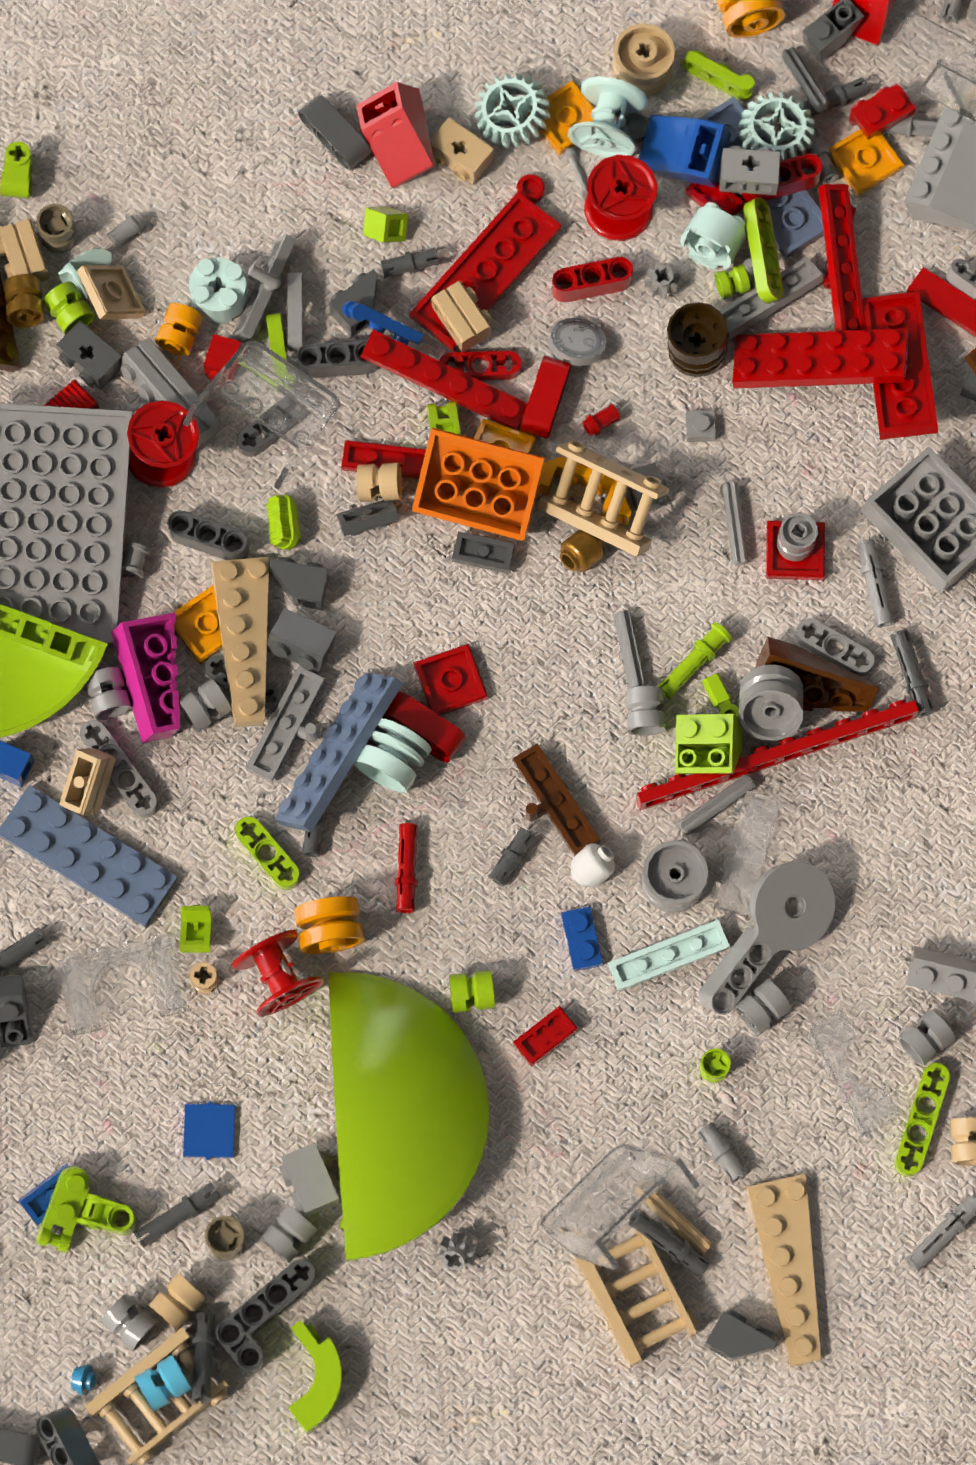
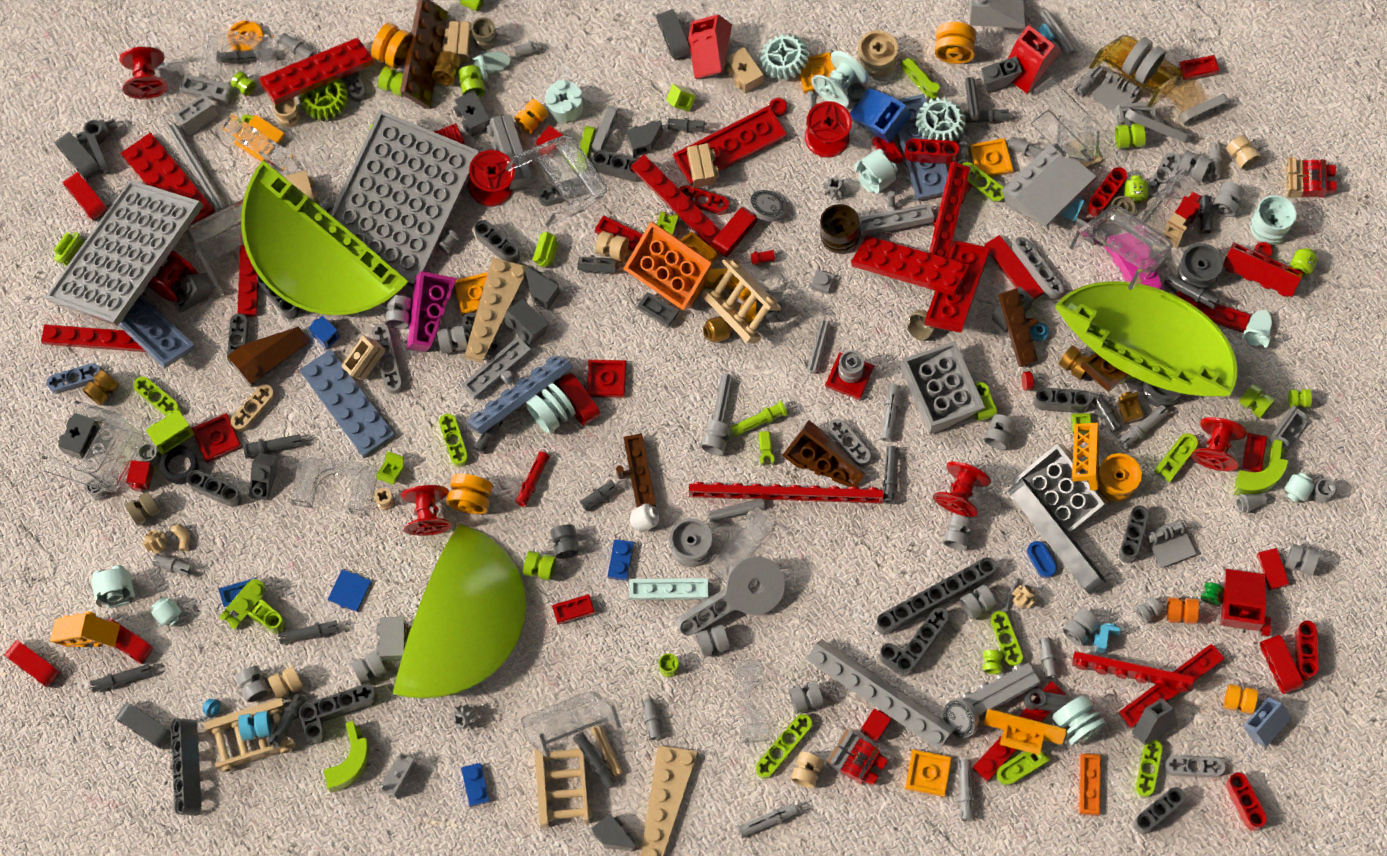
camera: 25 degrees right, 5 degrees down
tan tile [77,265,146,319] -> none
dark tan wheel [205,1216,247,1260] -> none
light grey plate [232,234,296,342] -> none
blue plate [342,301,424,345] -> none
red beam [552,257,633,302] -> none
lime slope [675,714,743,774] -> none
lime wheel [714,264,750,300] -> none
light grey brick [719,146,780,195] -> none
light grey wheel [739,665,803,741] -> none
lime beam [744,197,784,304] -> none
red bracket [849,83,916,140] -> none
none -> light grey hinge [379,752,416,799]
none -> blue plate [461,762,490,807]
none -> dark grey wheel [550,524,580,559]
none -> dark tan hair [906,310,935,340]
none -> lime beam [962,162,1004,202]

